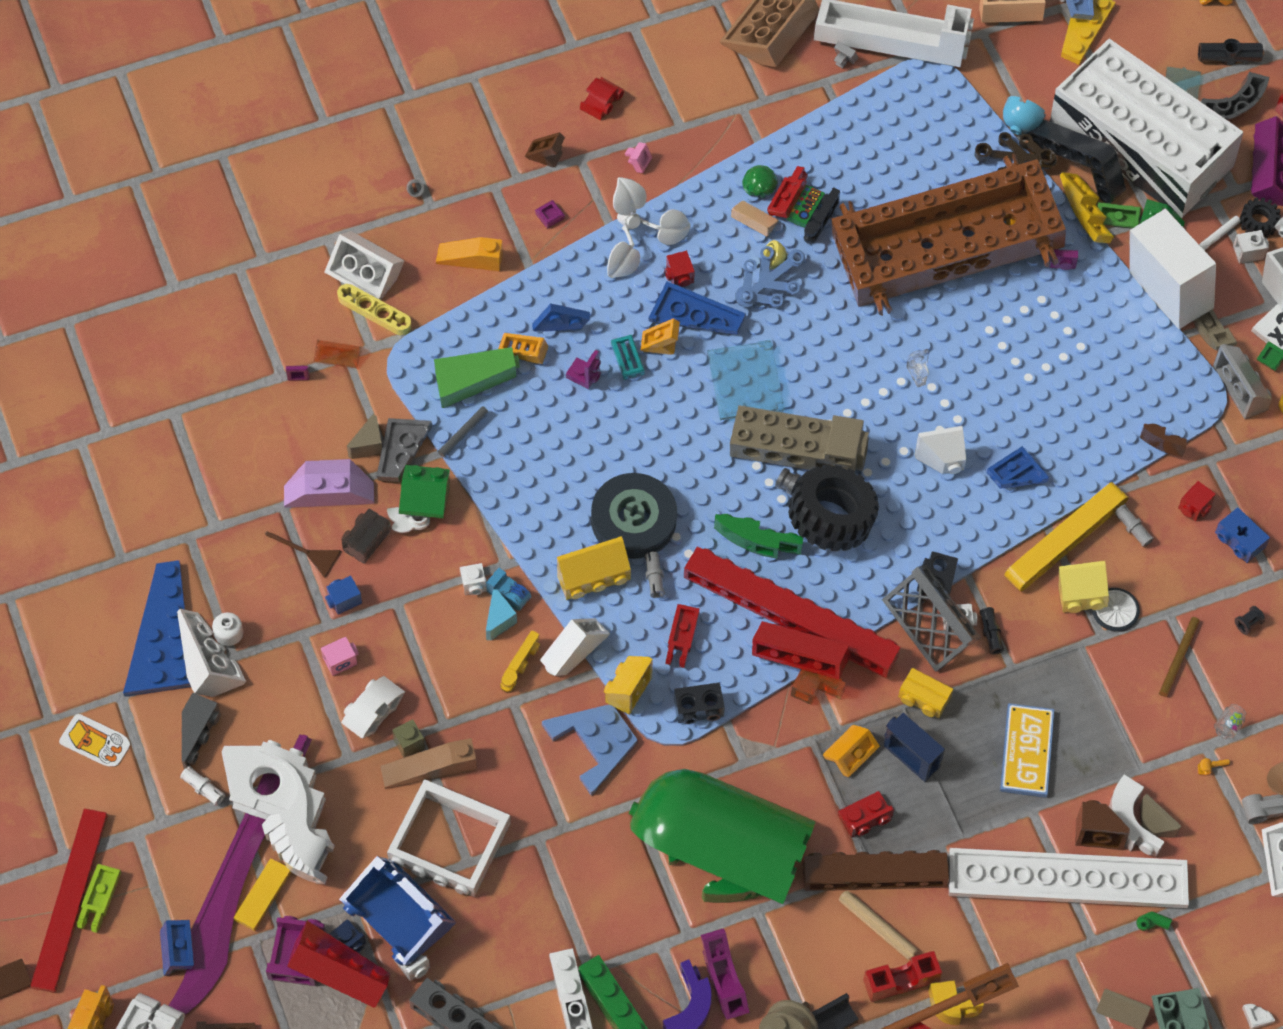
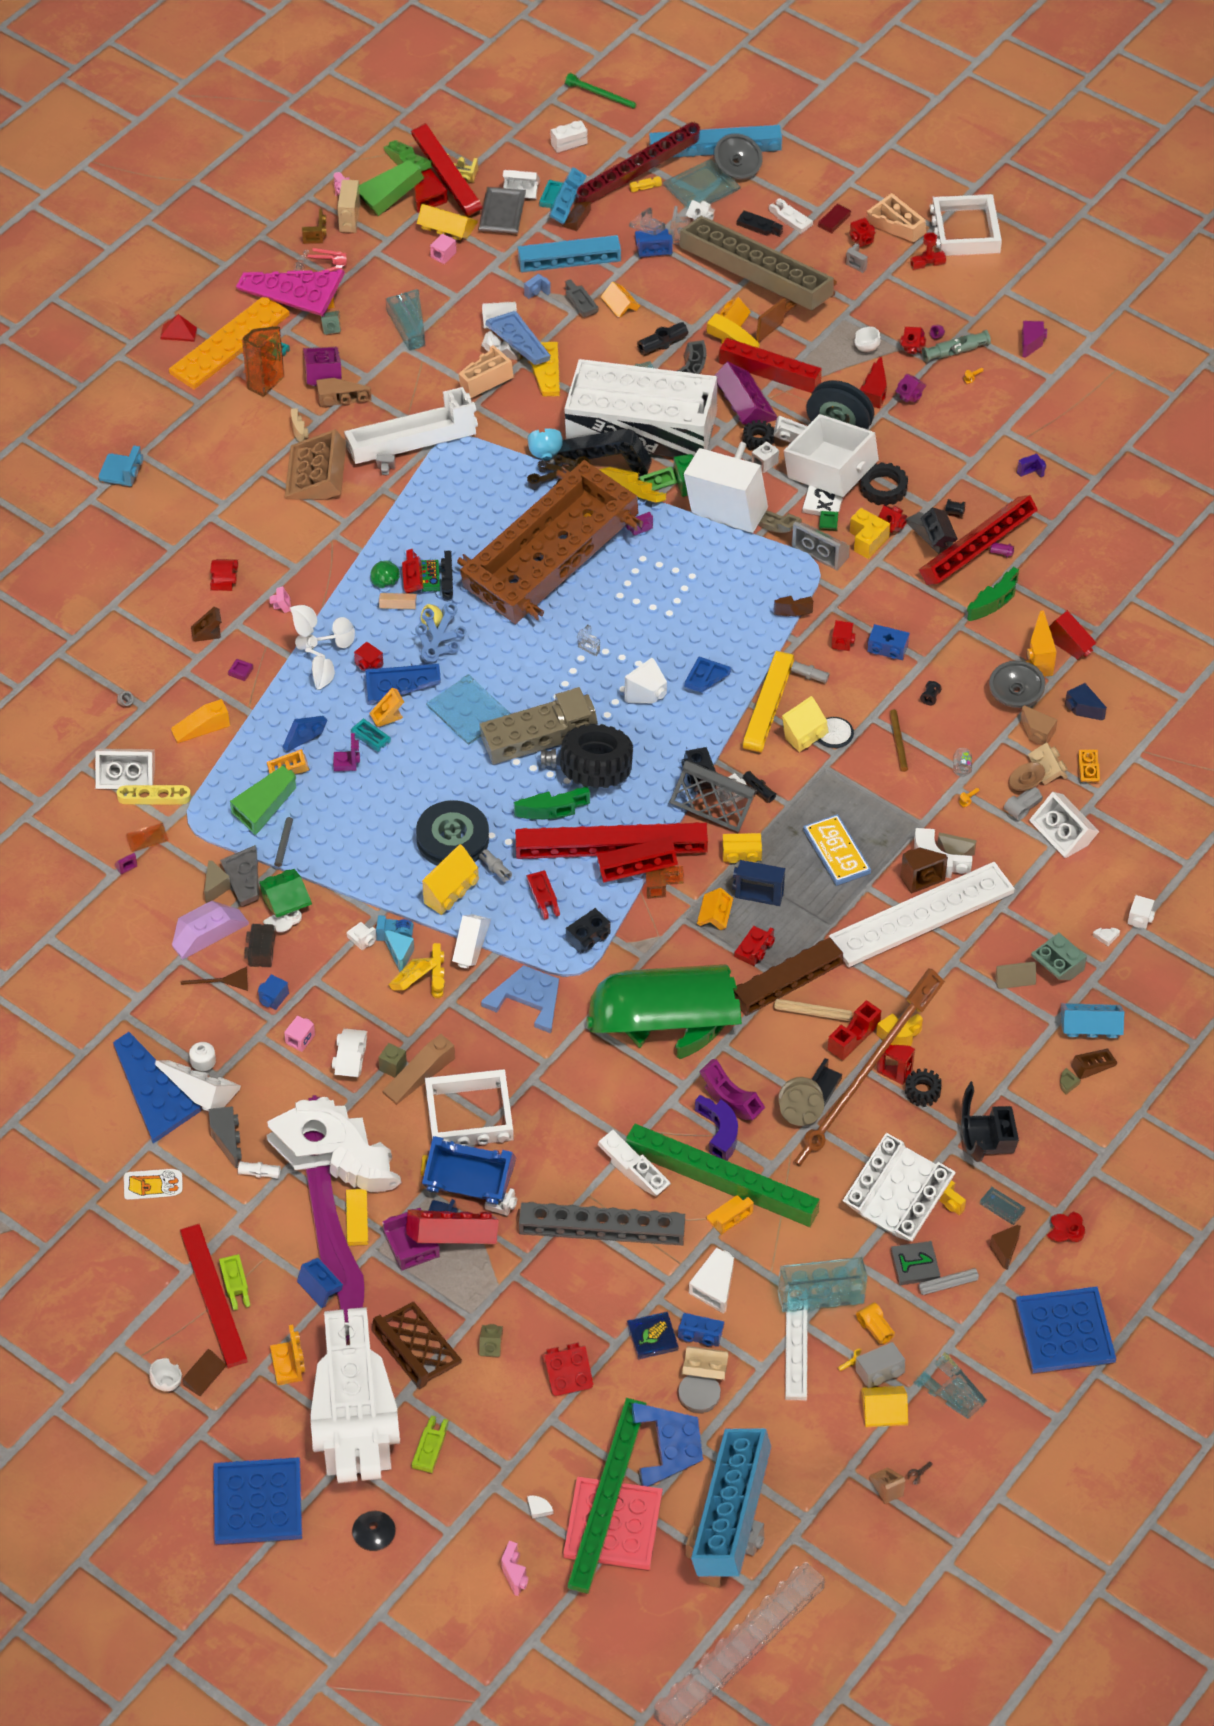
camera: 30 degrees left, 10 degrees down
yellow slope [604,656,653,715] -> none
green arm [1136,911,1172,931] -> none
none -> yellow wing [388,958,438,991]

